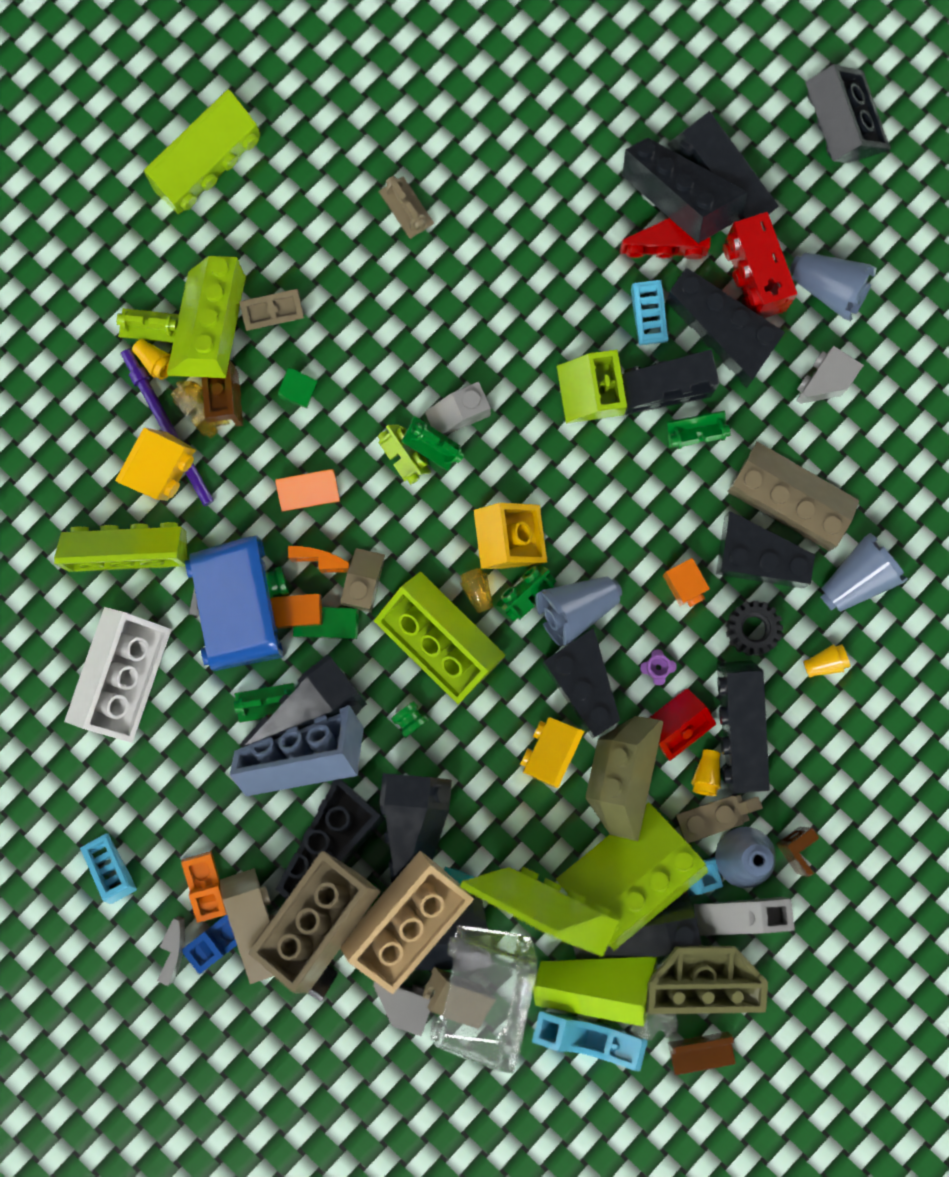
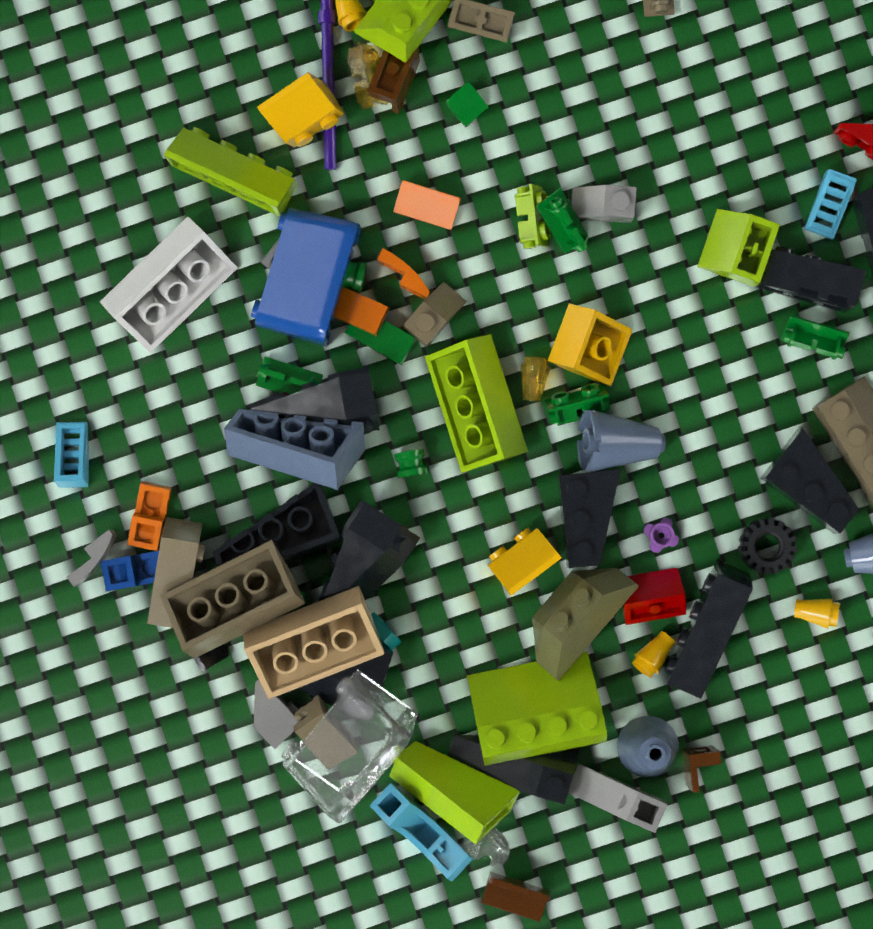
camera: 30 degrees right, 5 degrees up
lime slope [460,867,619,956] -> none
olive wedge [646,946,768,1014] -> none
orange brick [663,558,710,607] -> none
dark tan hinge [675,794,762,843] -> none
medium azure slope [687,857,723,896] -> none

